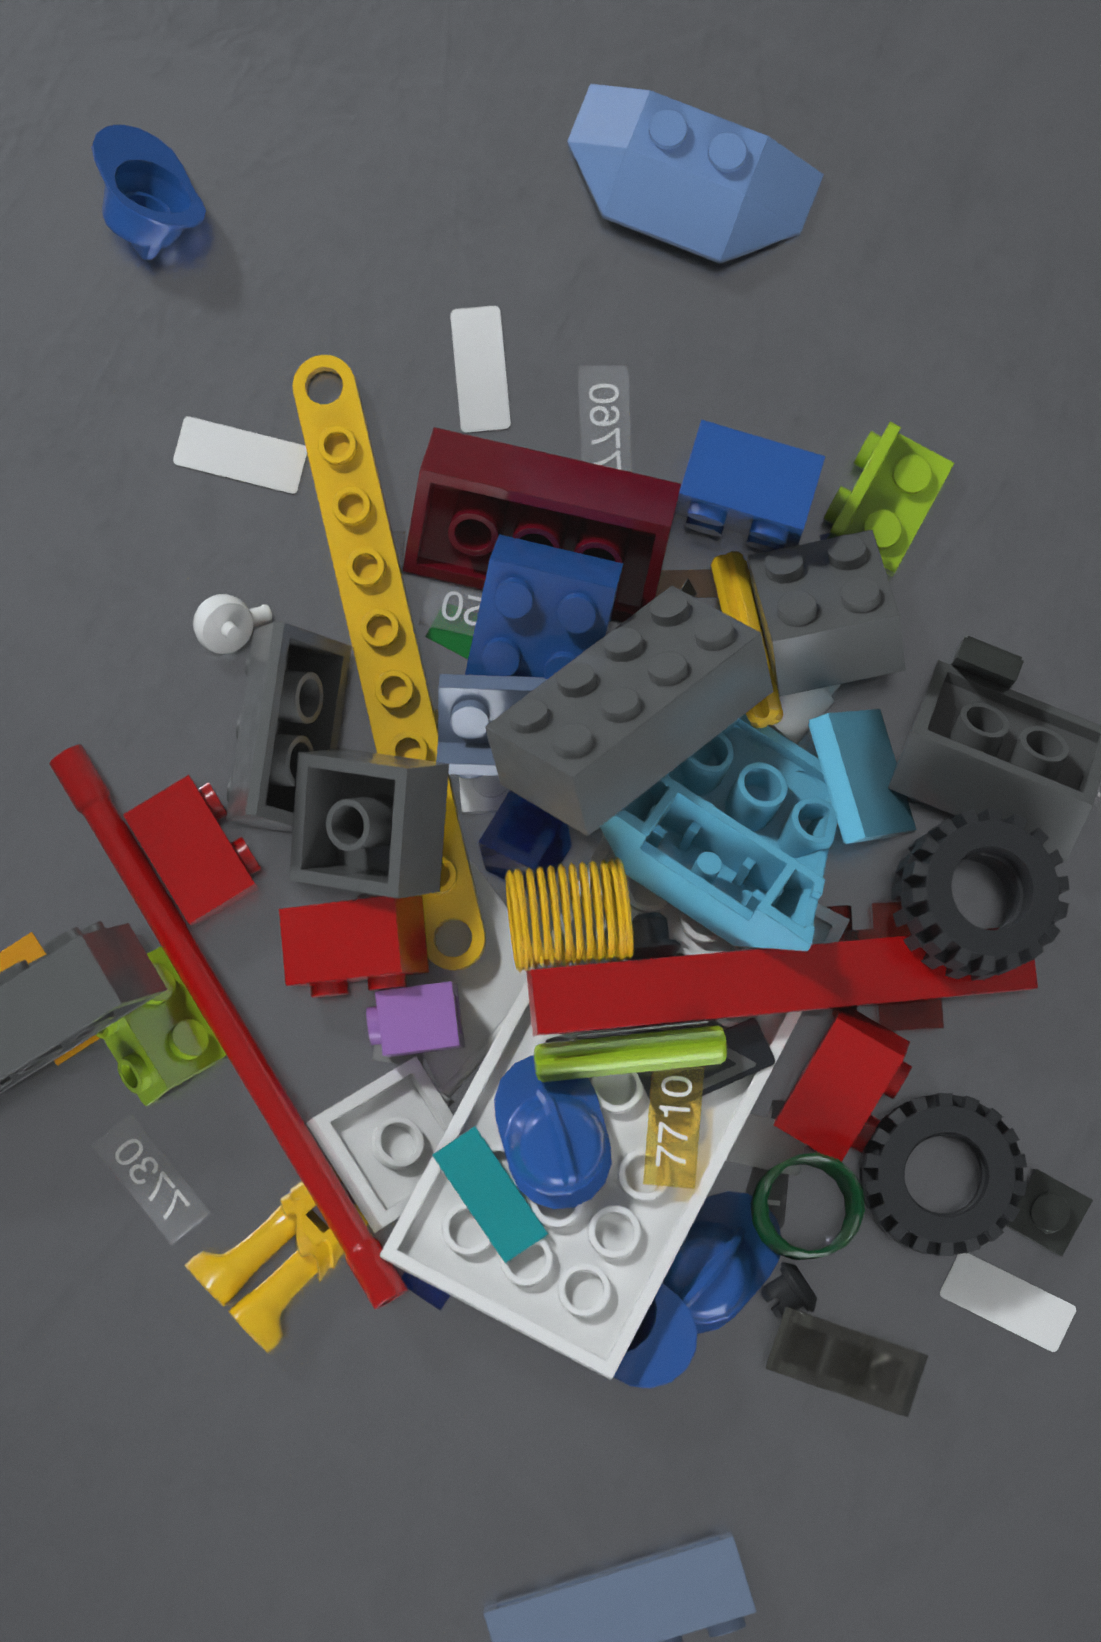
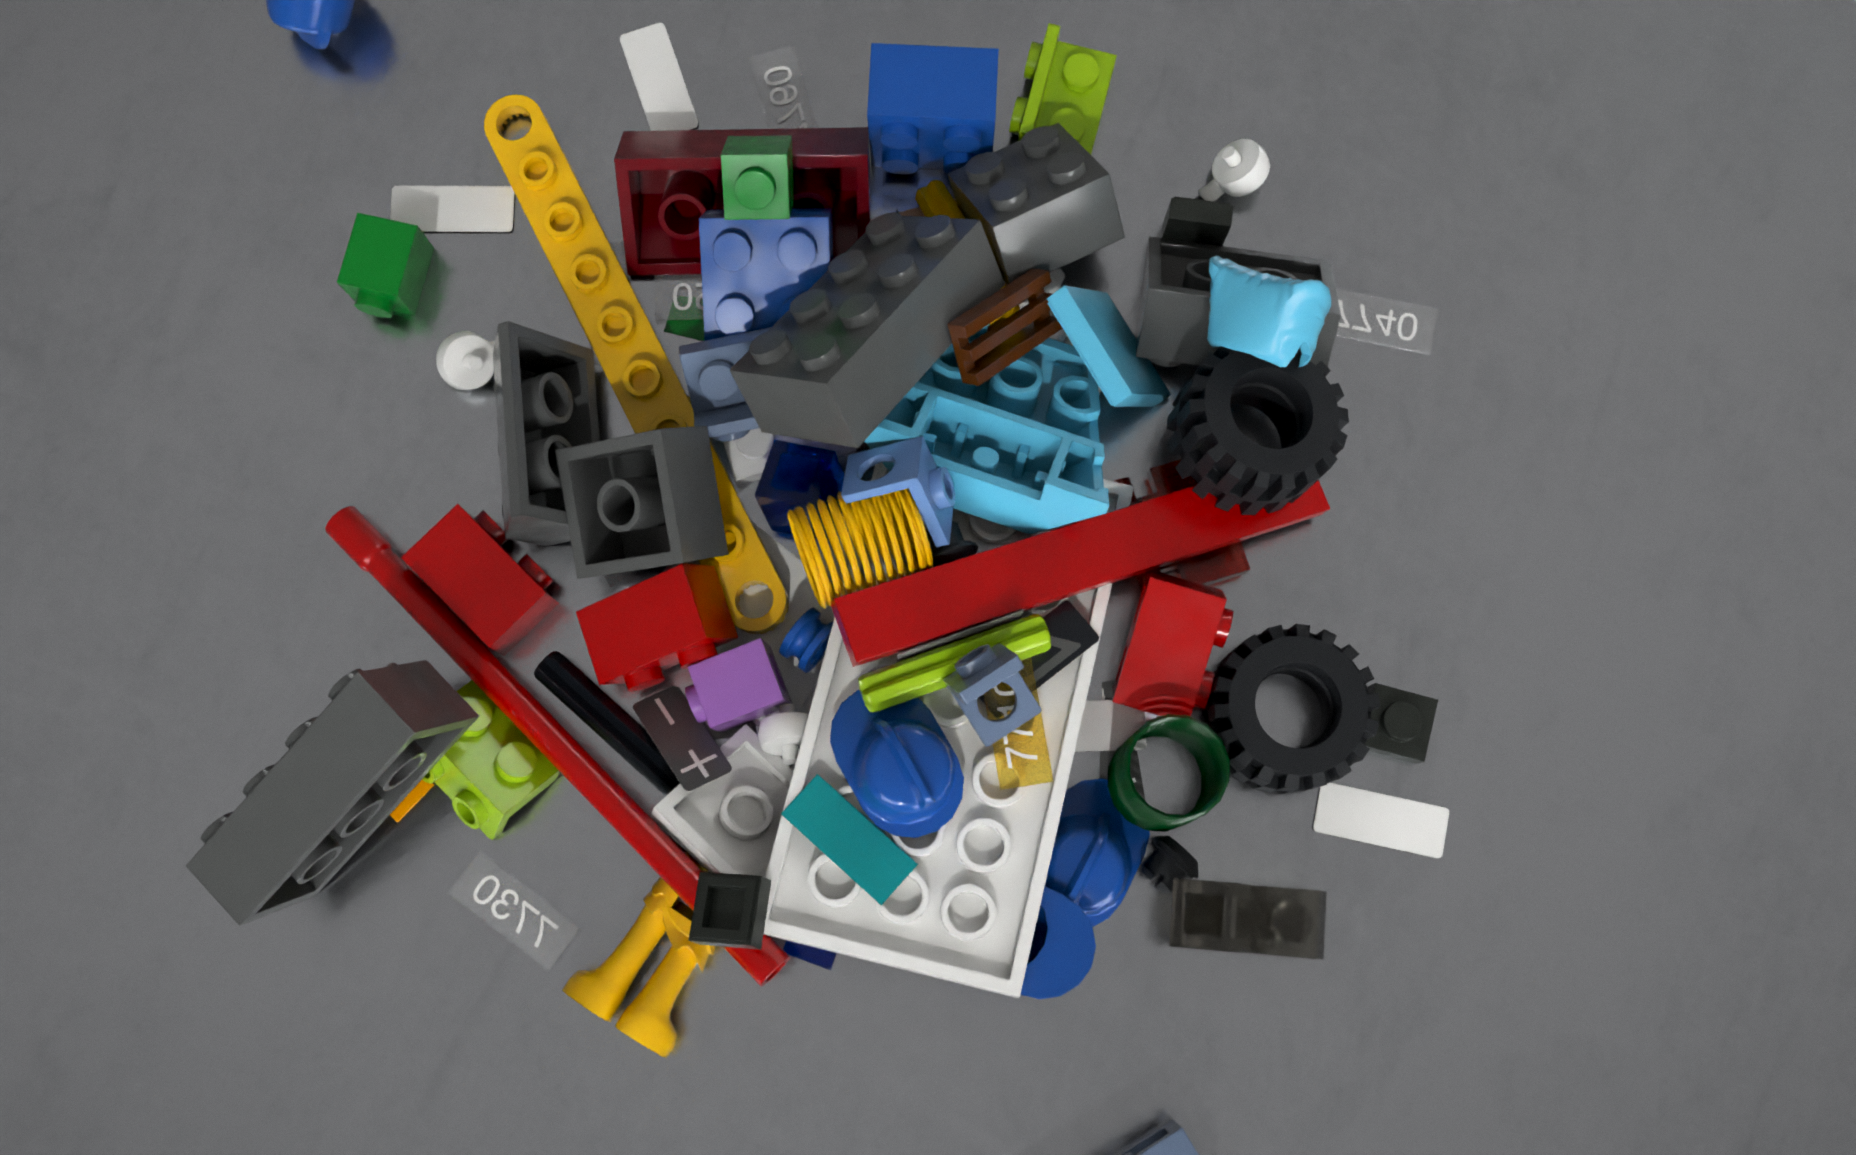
camera: 15 degrees left, 5 degrees down
none -> green brick [337,213,434,318]
none -> black axle [534,651,680,796]
none -> dark grey sticker [633,686,732,791]
none -> pearl dark grey tile [688,872,771,950]
none -> green brick [721,136,794,220]
none -> white piece [758,704,809,765]
none -> blue bush [779,607,833,673]
none -> medium blue bracket [841,436,955,547]
none -> sand blue bracket [943,643,1042,747]
none -> reddish brown tile [947,268,1062,386]
none -> white piece [1198,139,1270,202]
none -> medium azure hair [1207,255,1332,368]

